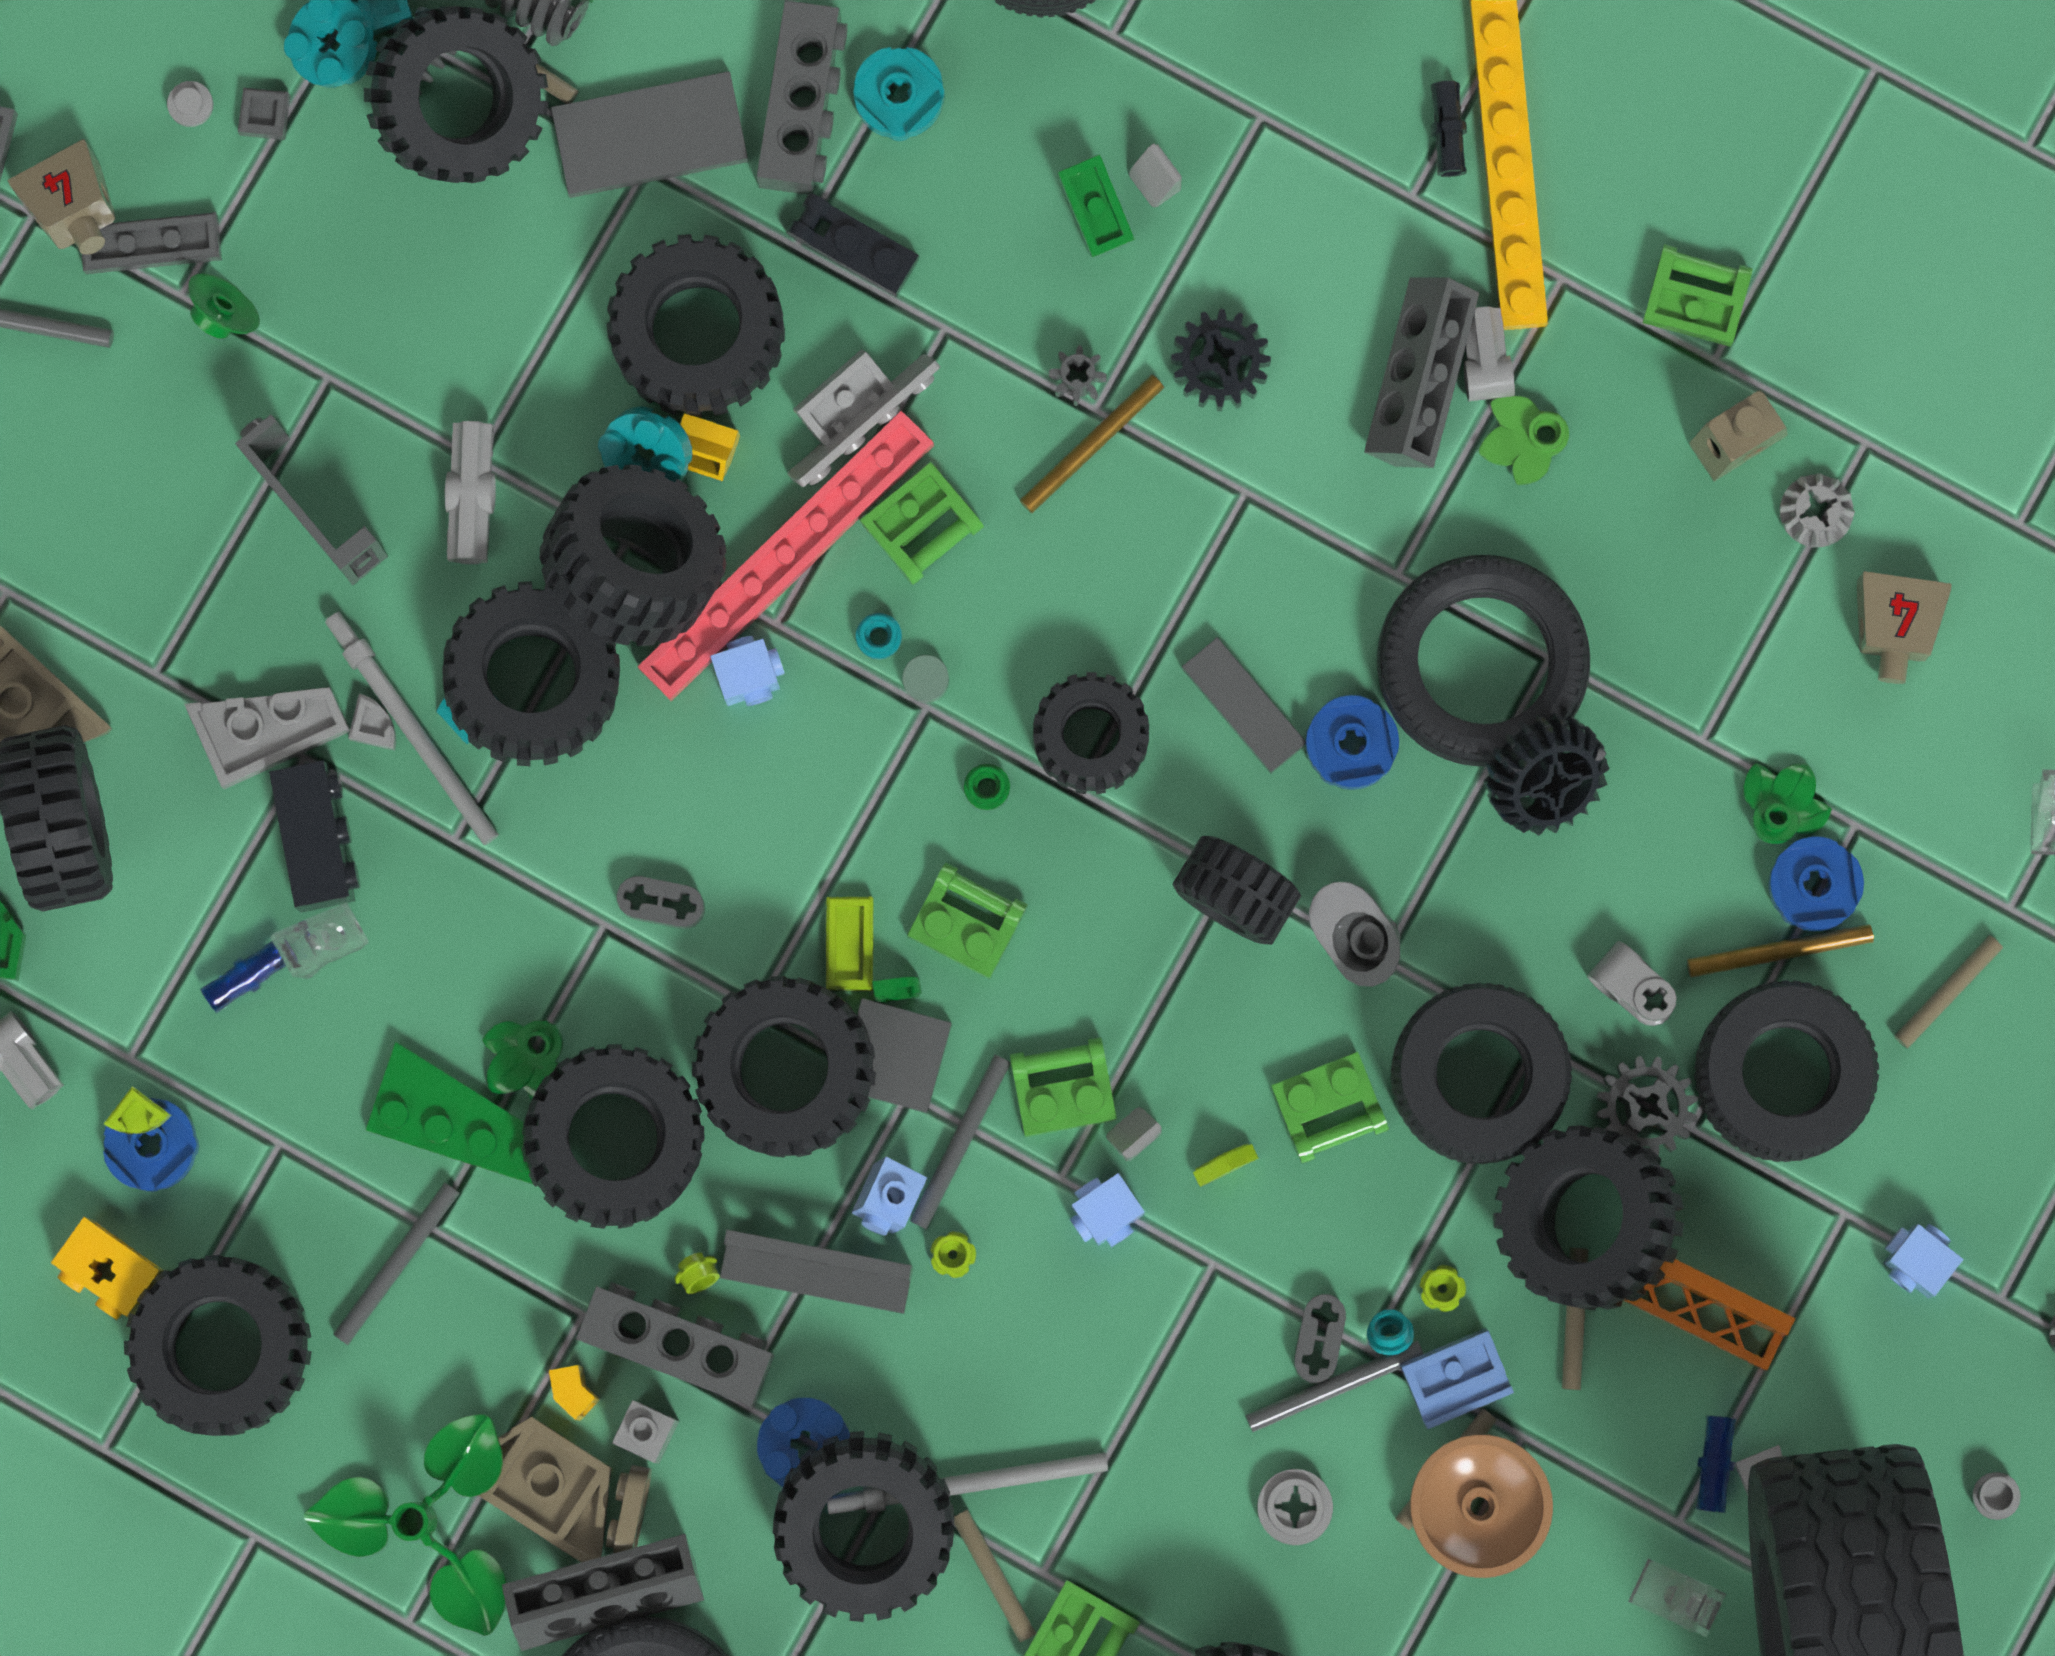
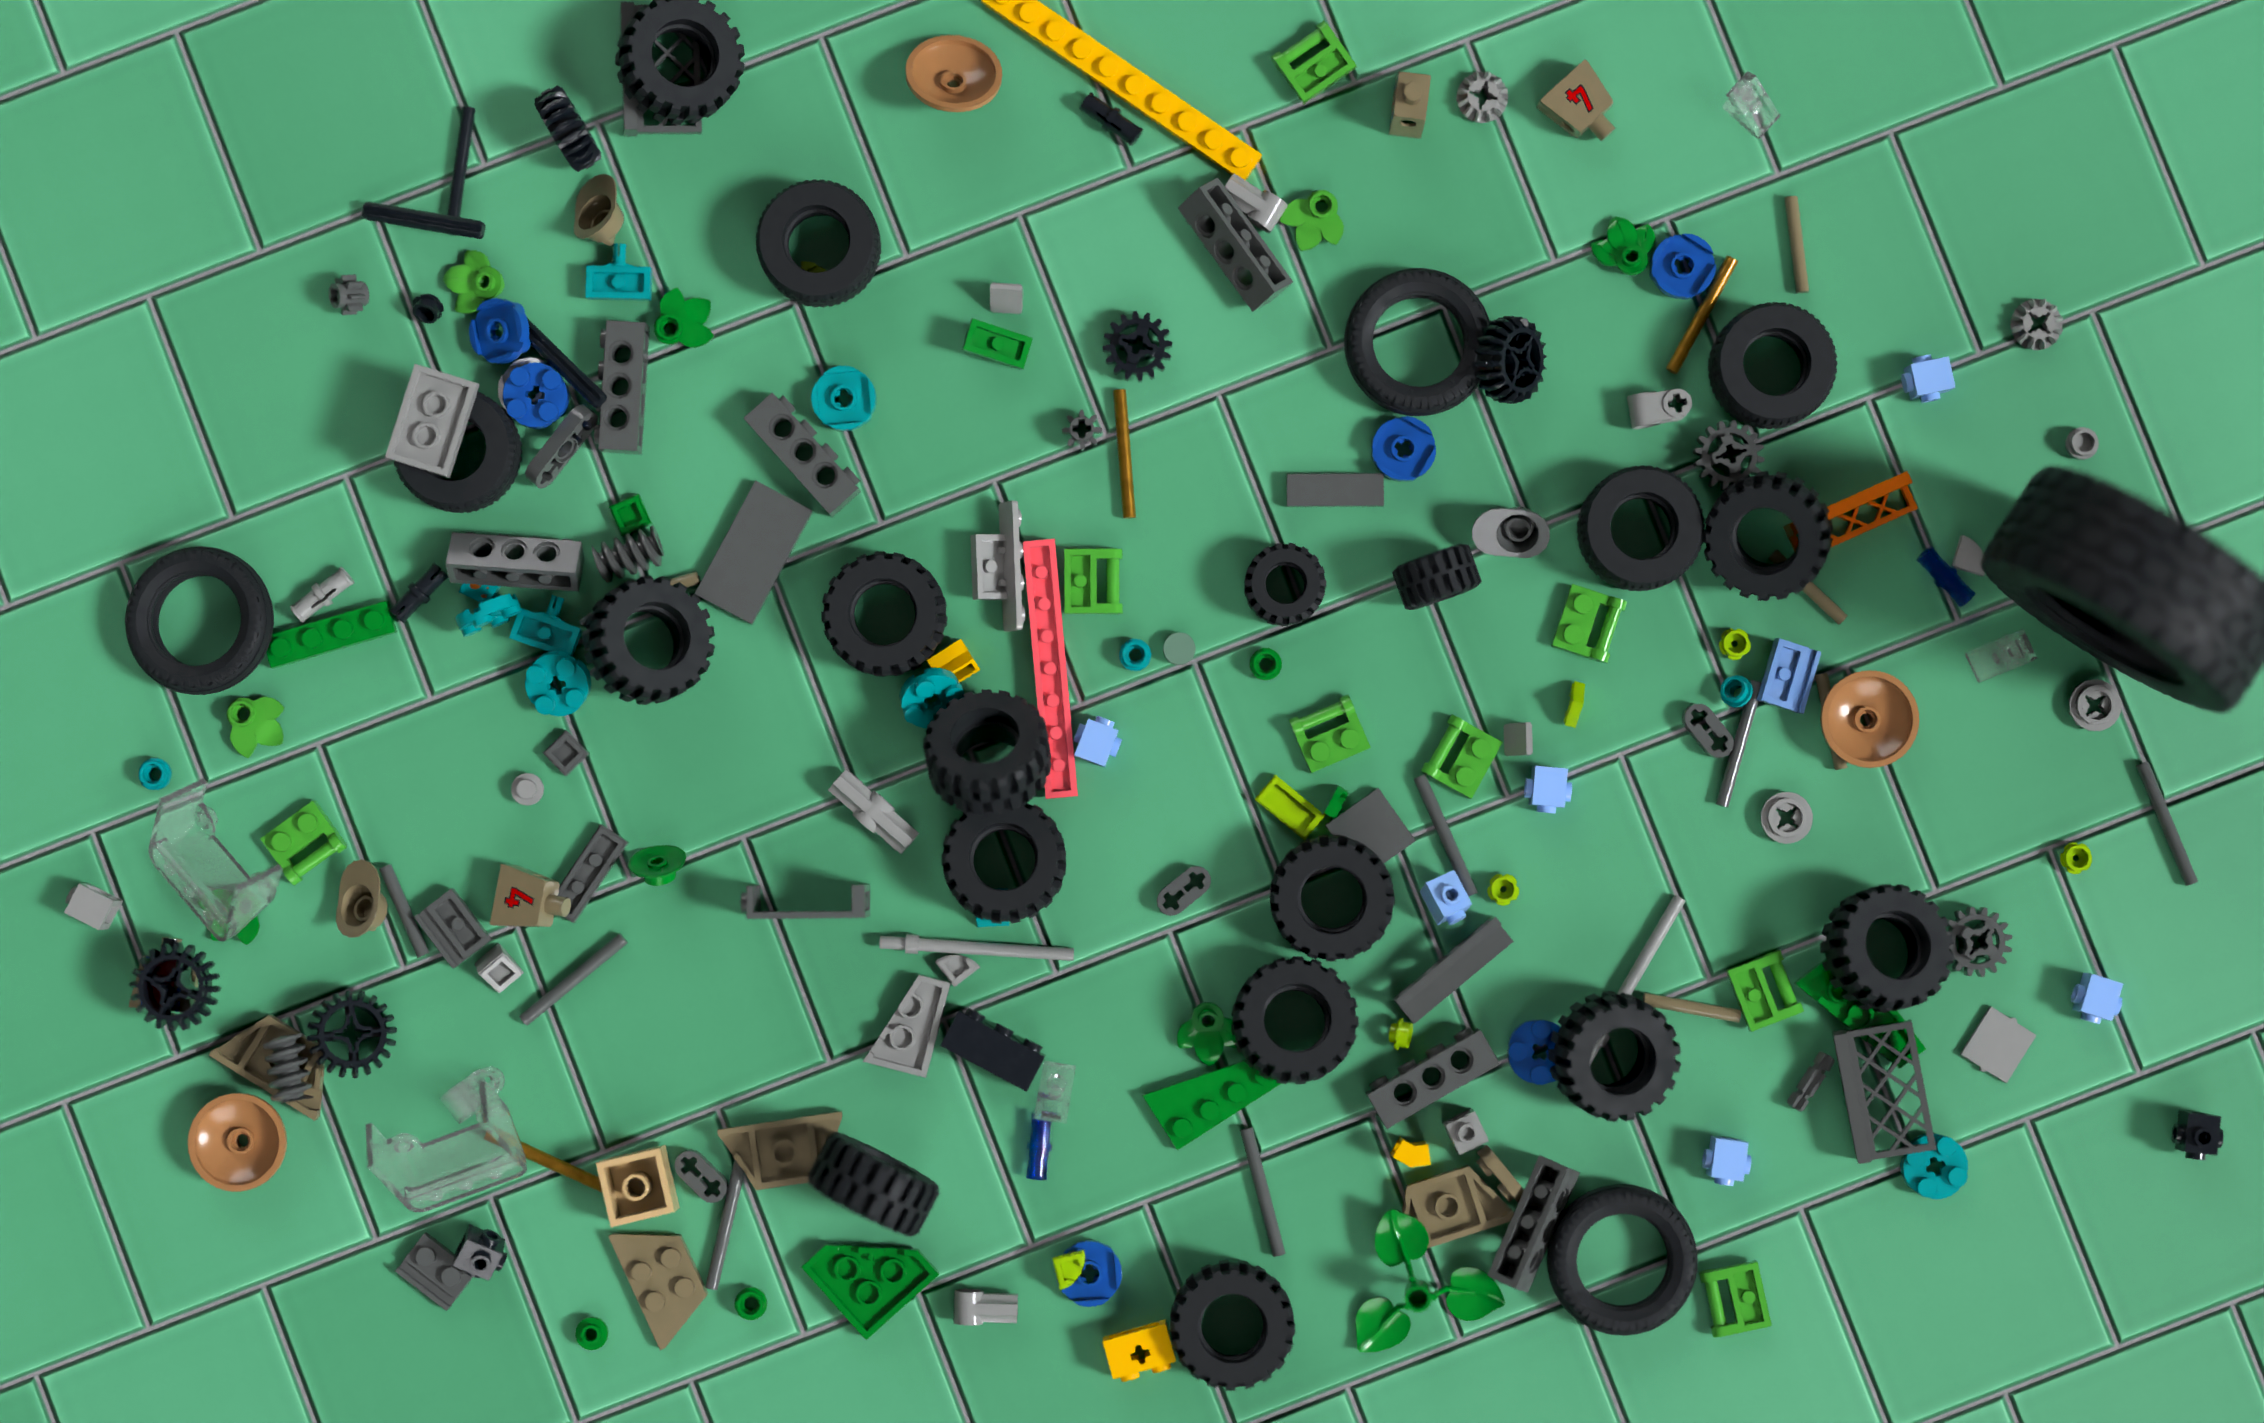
camera: 50 degrees left, 5 degrees up
black plate [786,193,919,298] -> none

